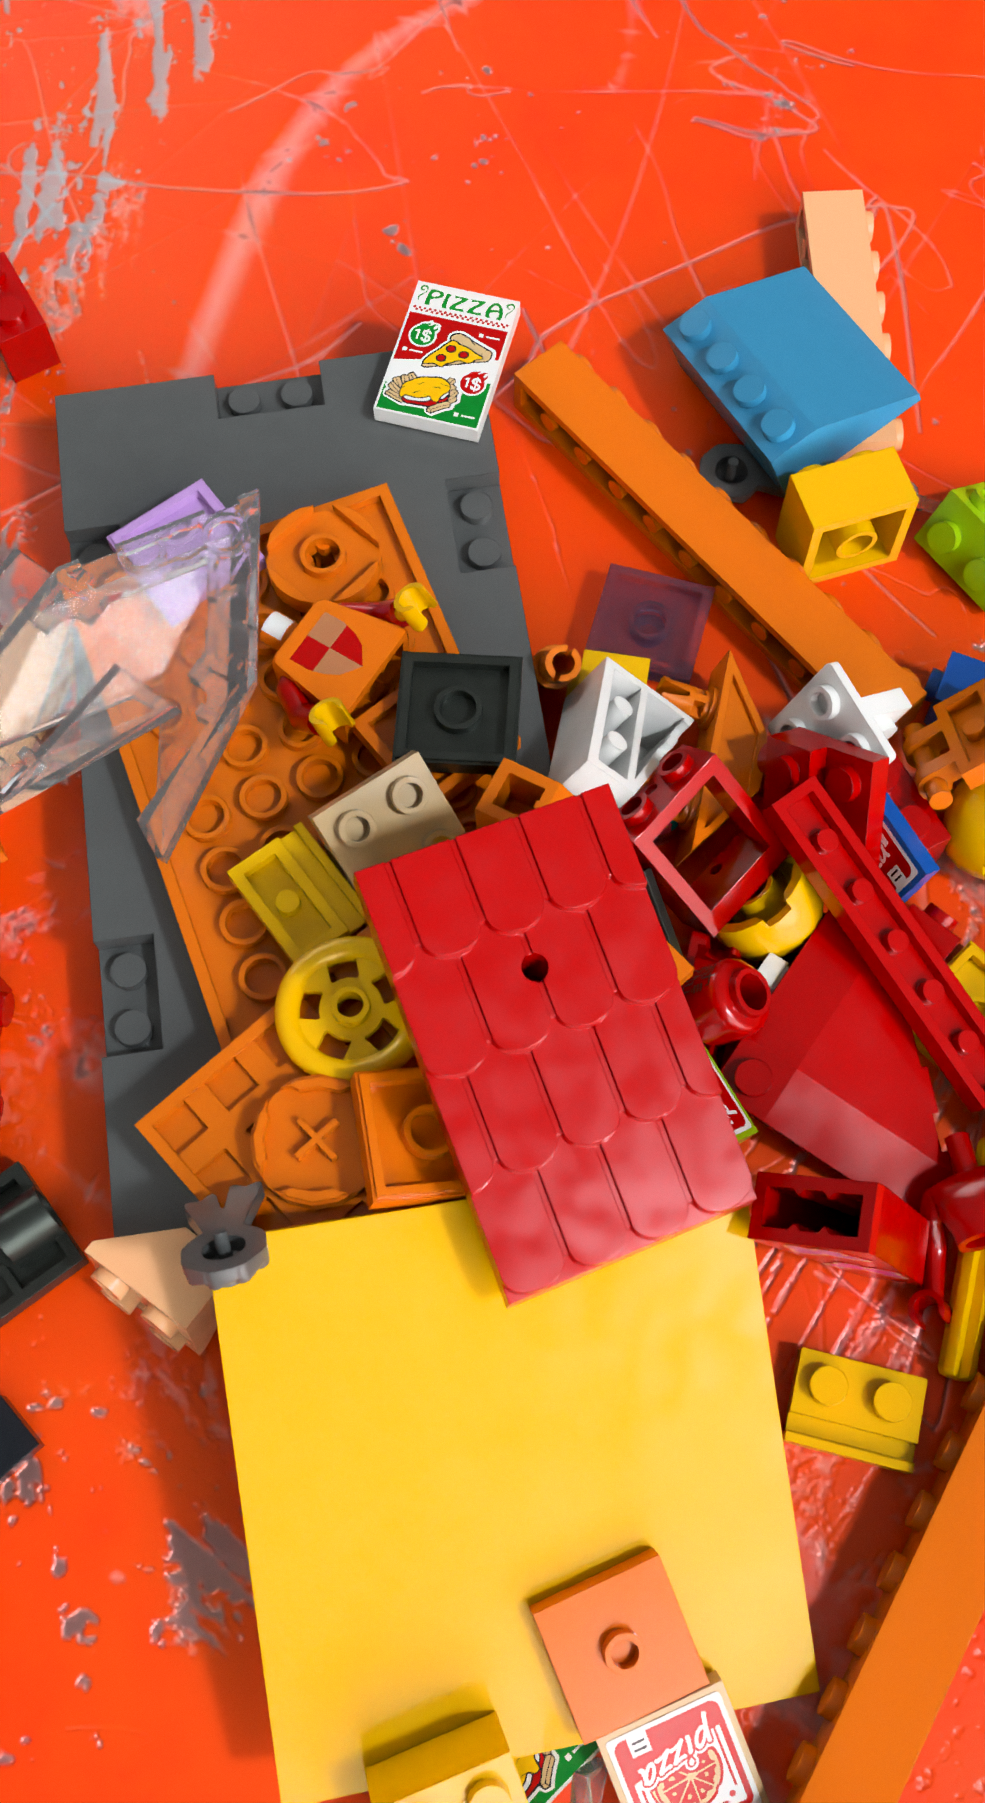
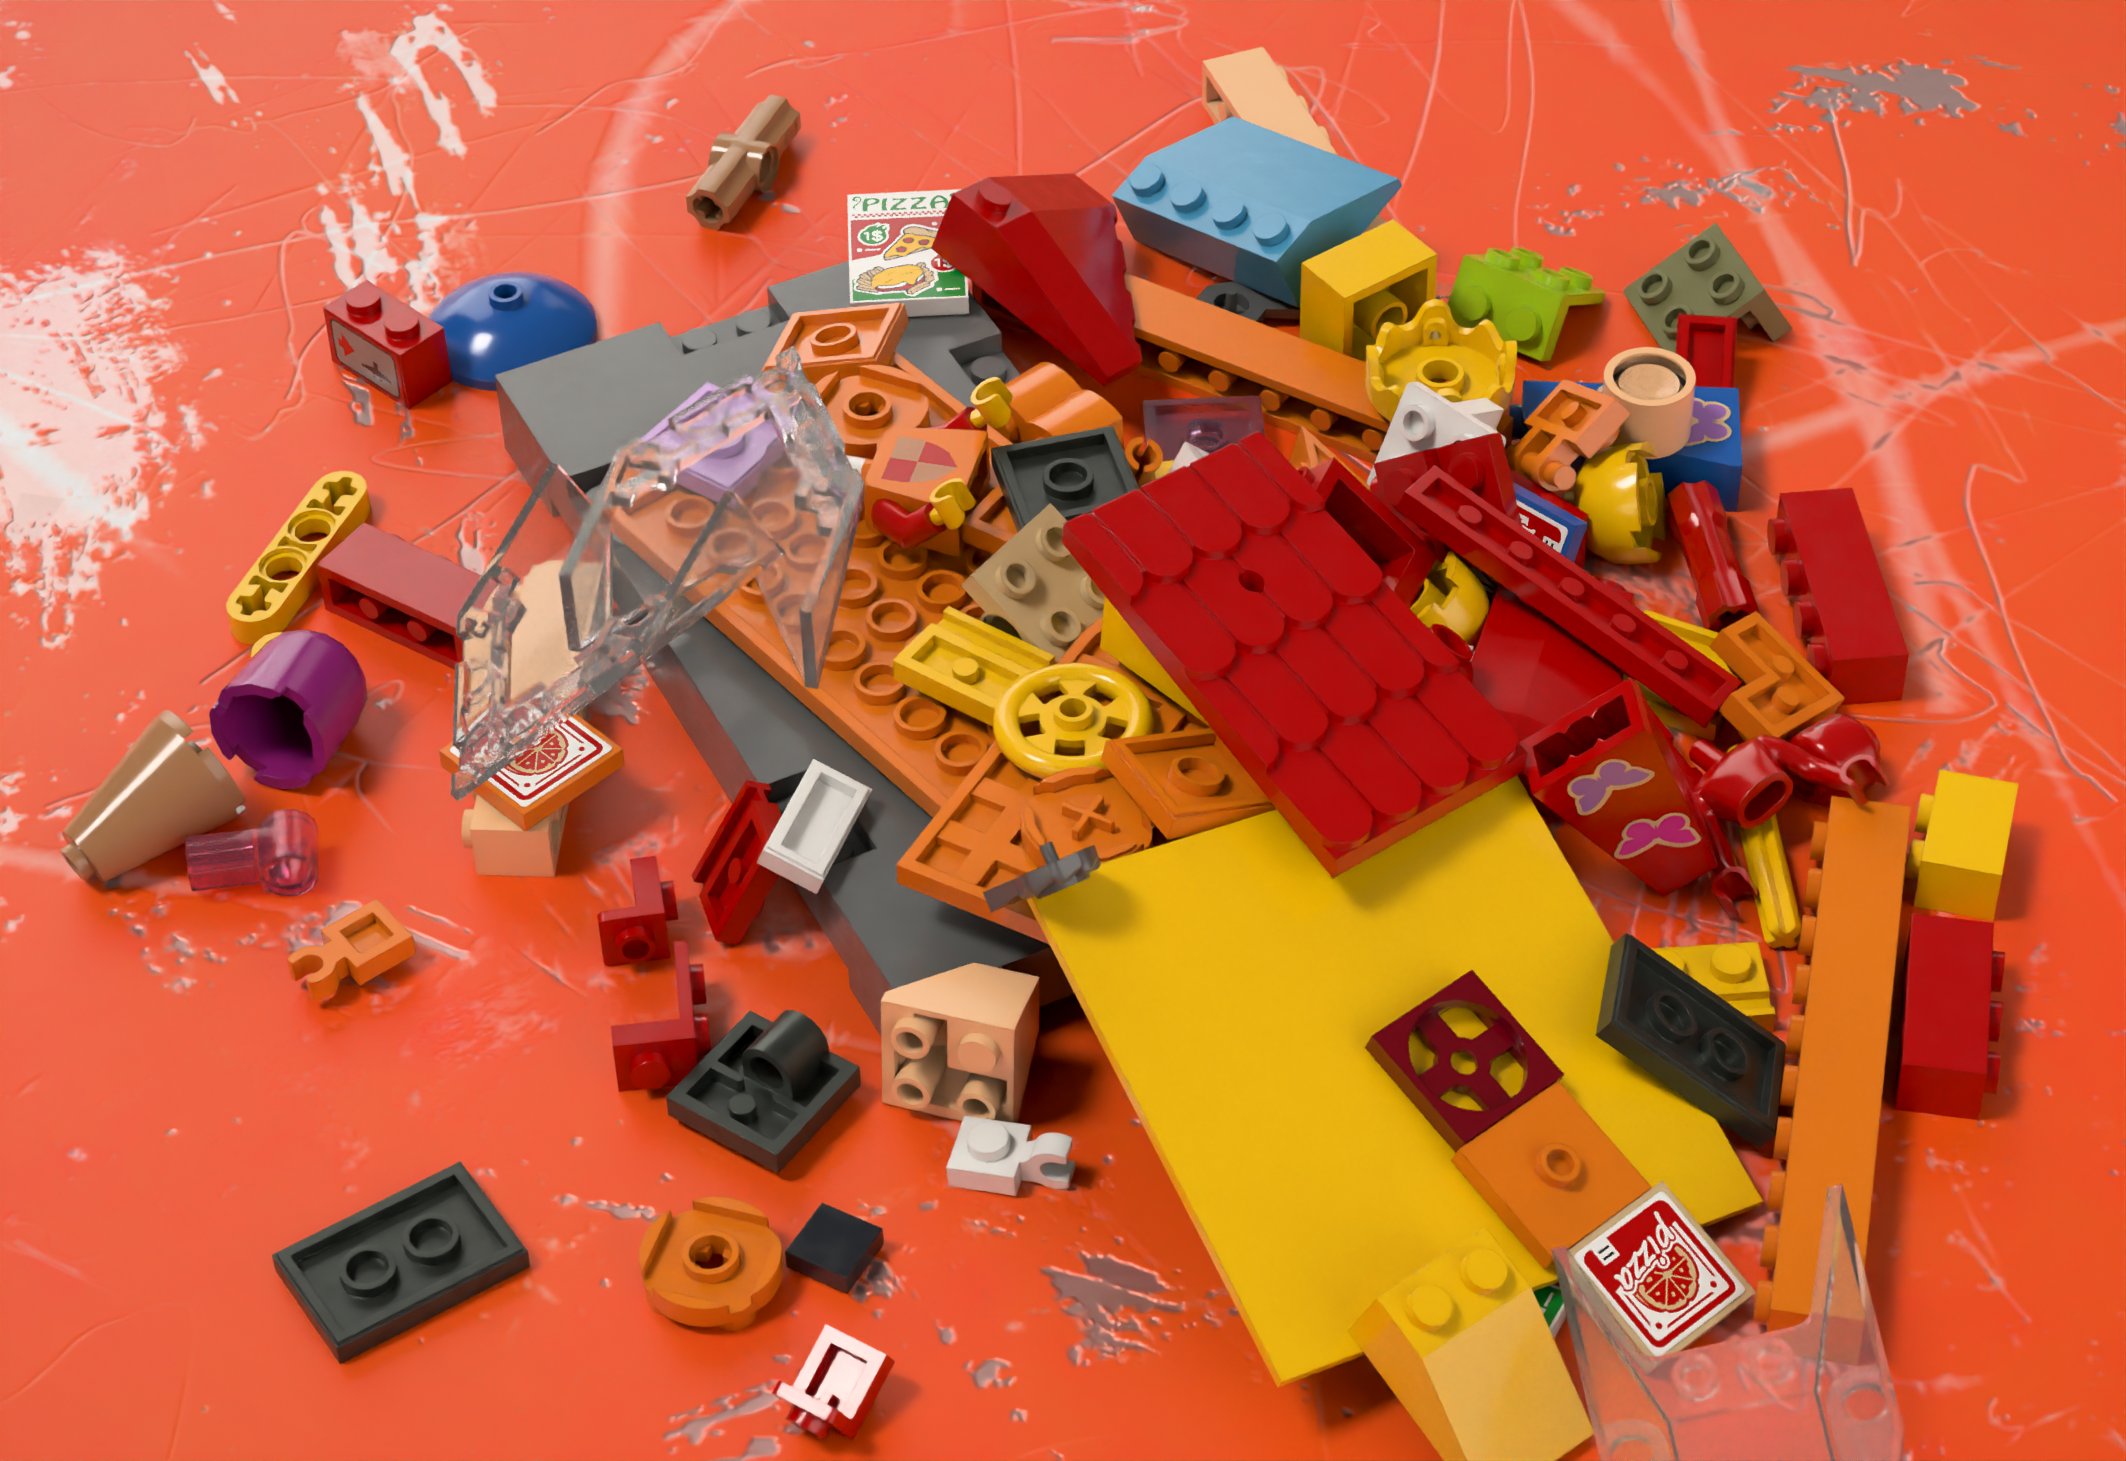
camera: 20 degrees left, 25 degrees down
none -> blue dish [428,271,597,391]
none -> medium nougat piece [686,95,801,231]
none -> red plate [691,780,782,945]
none -> white tile [757,759,873,894]
none -> orange tile [762,303,909,389]
none -> red slope [931,173,1142,386]
none -> white plate [946,1116,1076,1196]
none -> orange brick [987,362,1124,451]
none -> yellow plate [1365,299,1517,422]
none -> dark red piece [1365,970,1564,1153]
none -> pearl dark grey tile [1595,933,1786,1149]

